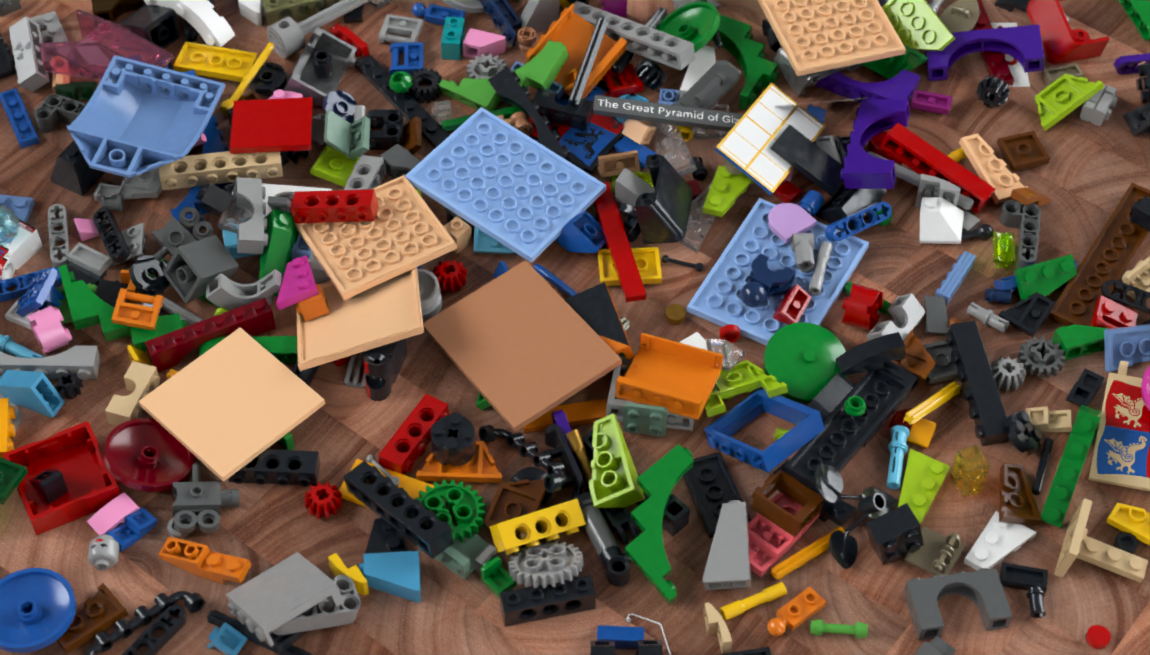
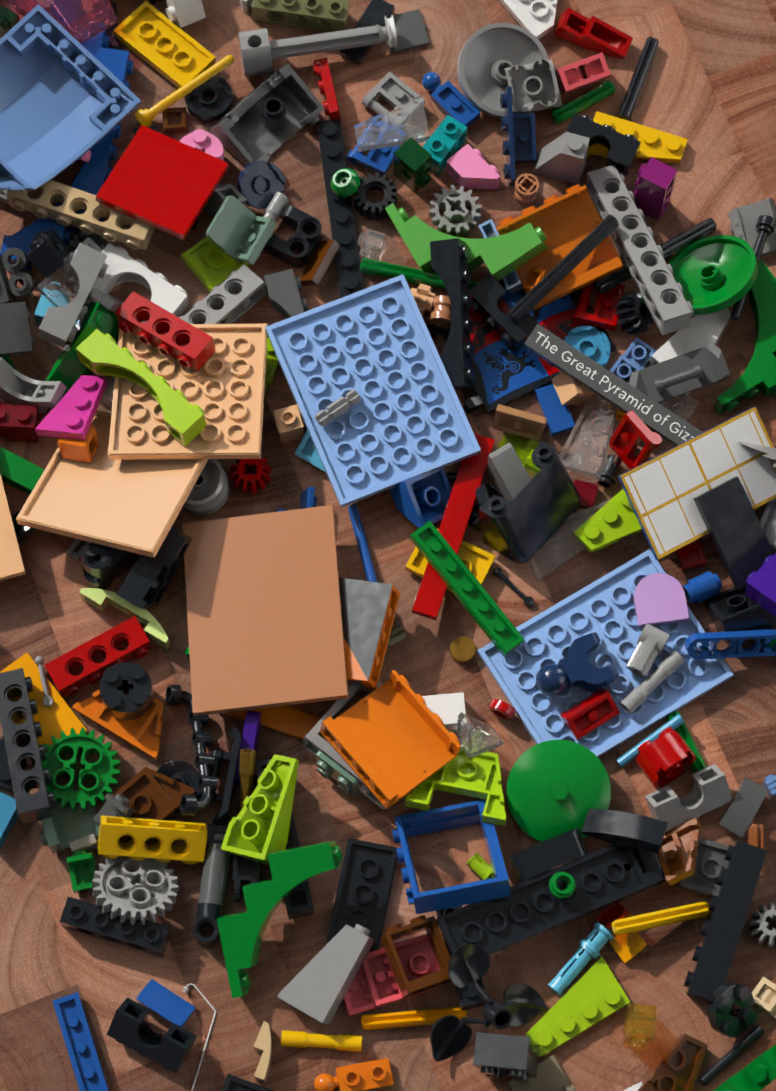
camera: 30 degrees right, 20 degrees up
none -> lime arch [75,329,207,447]
none -> yellowish green slope [79,588,170,650]
none -> dark grey bracket [93,793,134,824]
none -> black wedge [117,527,192,609]
none -> light grey axle [315,390,361,427]
none -> clear wing [354,95,430,152]
none -> dark green brick [394,137,432,192]
none -> green tile [409,521,525,657]
none -> red plate [608,410,662,470]
none -> dark azure bar [617,714,685,768]

